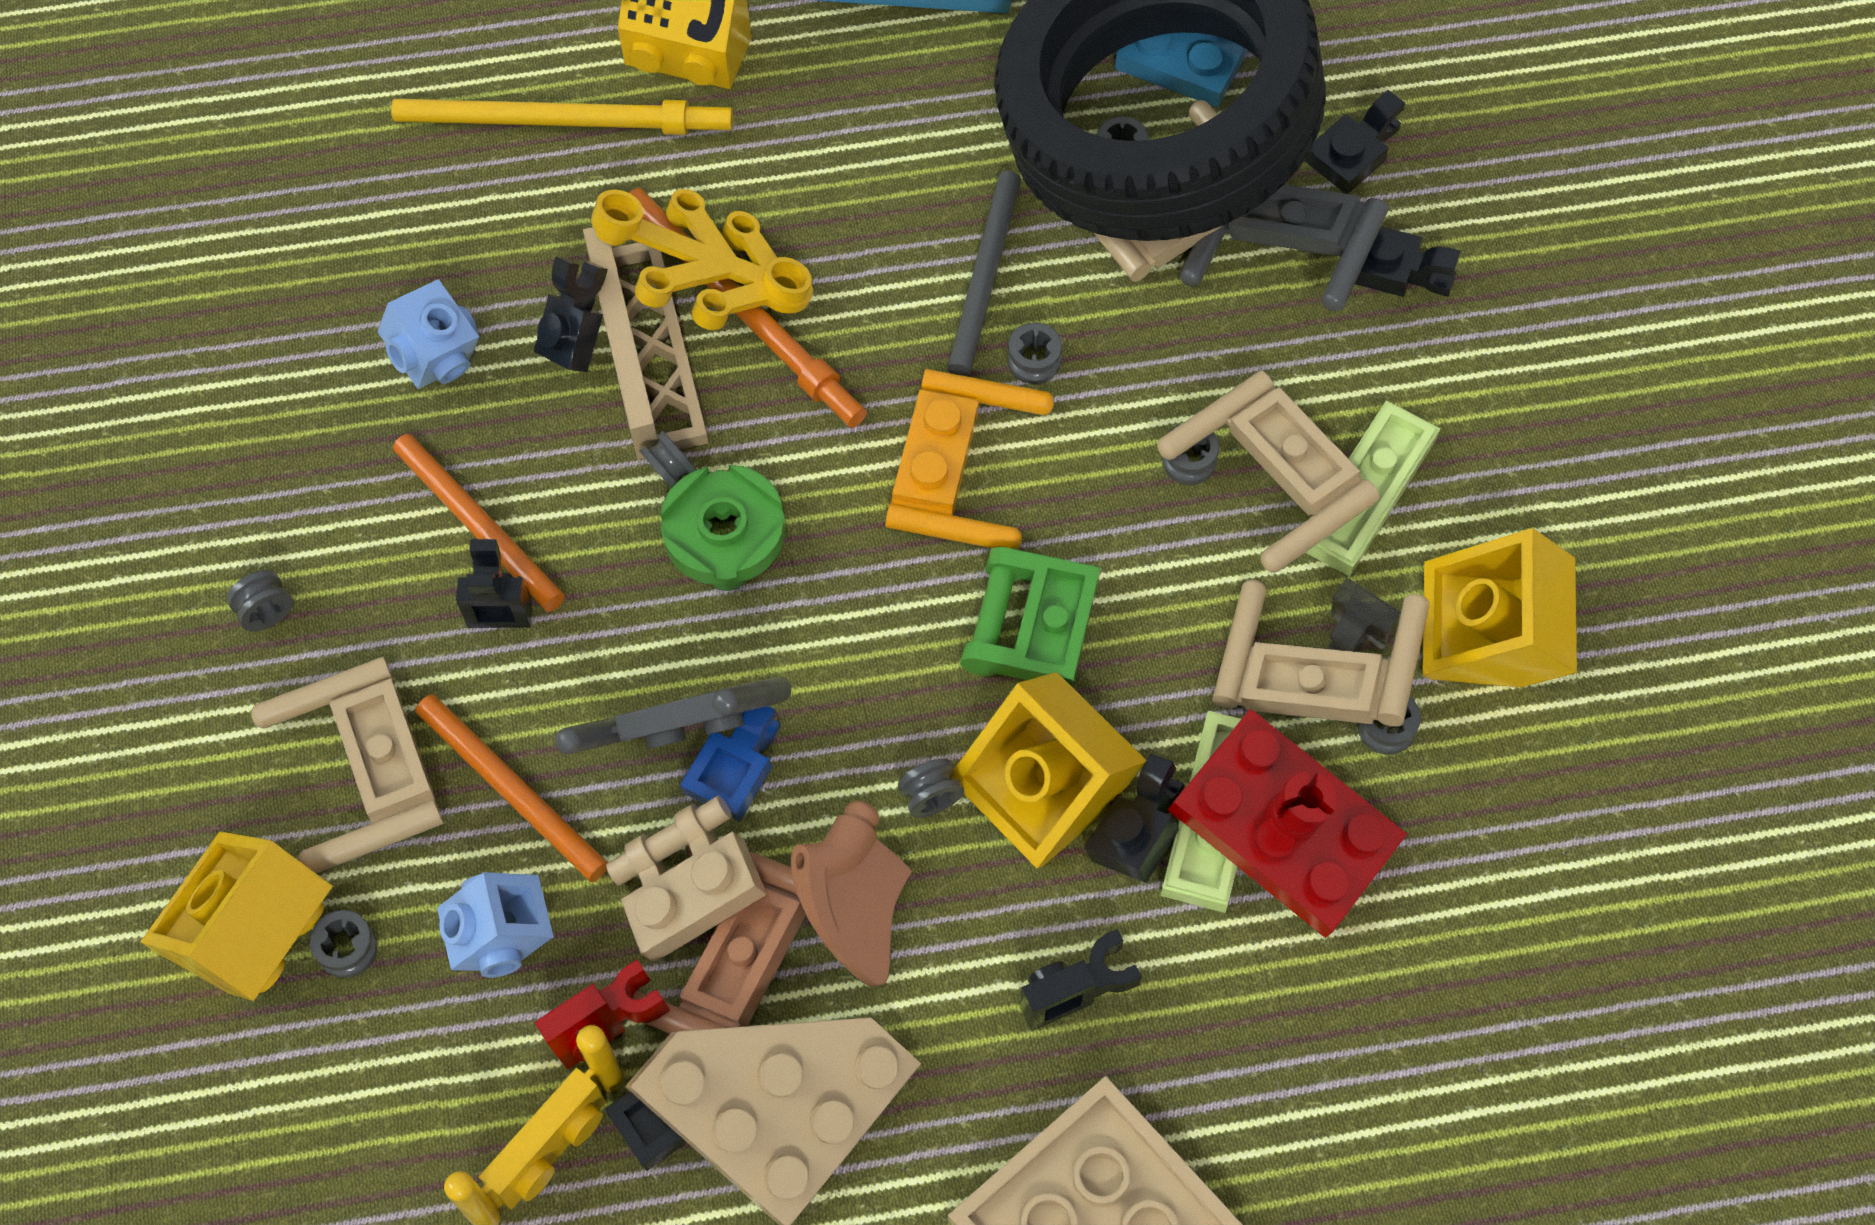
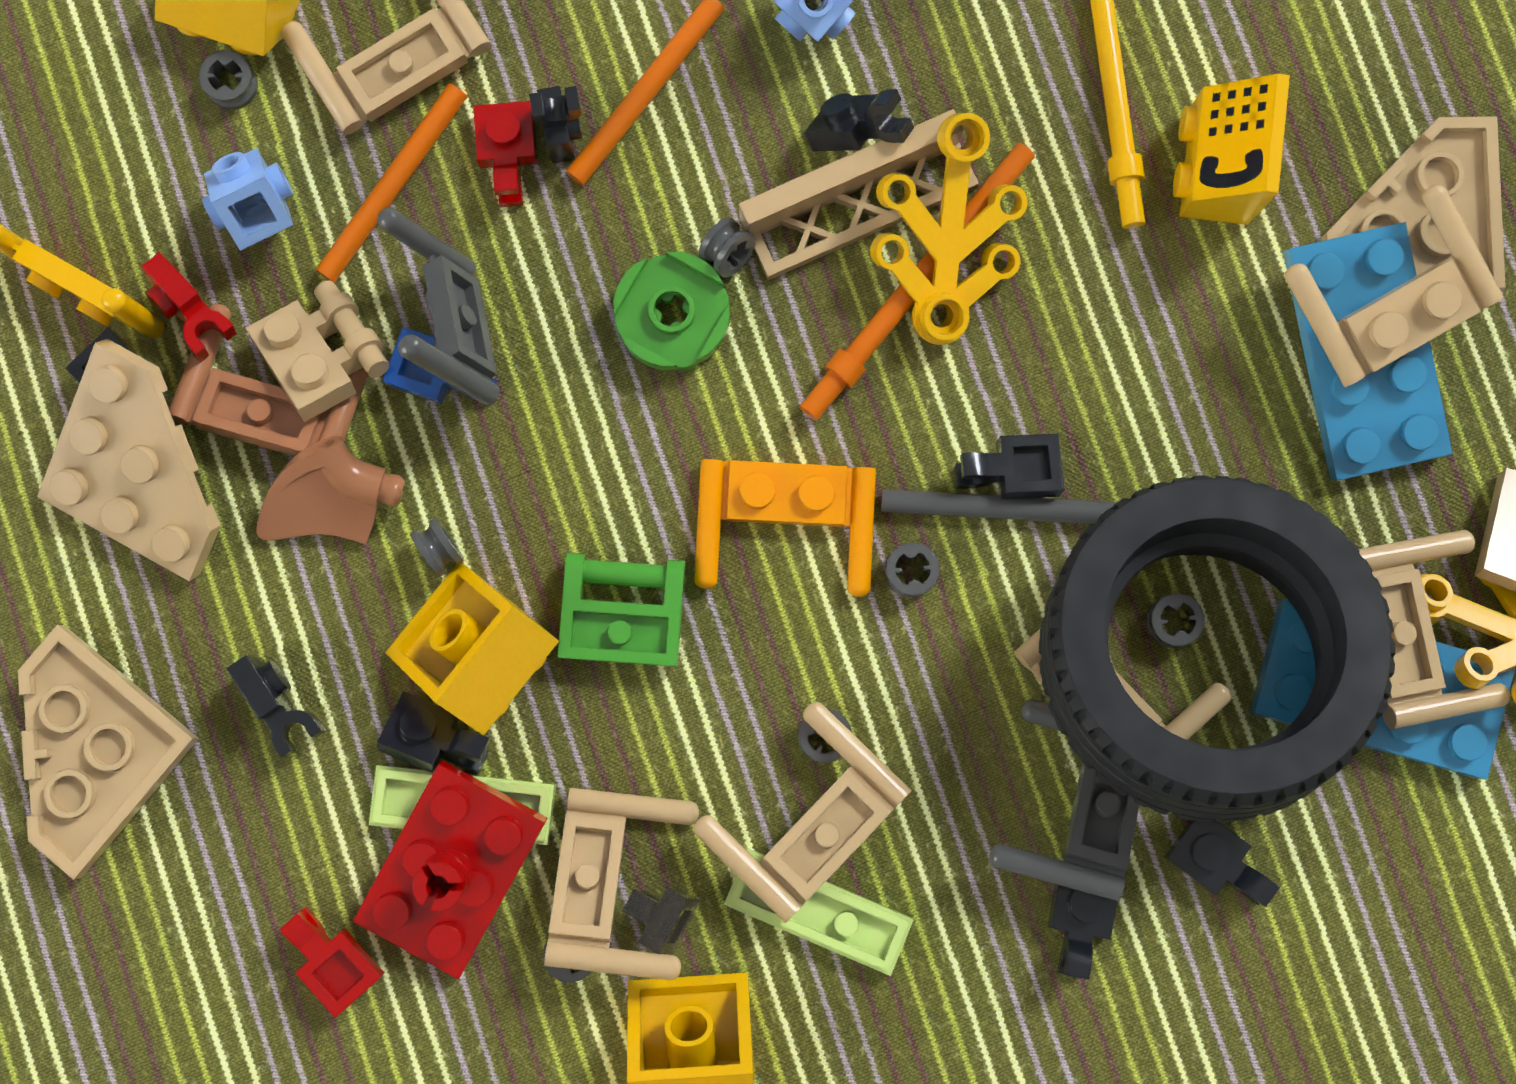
camera: 80 degrees right, 20 degrees up
none -> red plate [279,906,385,1018]
none -> red plate [473,101,537,207]
none -> black plate [954,433,1065,499]

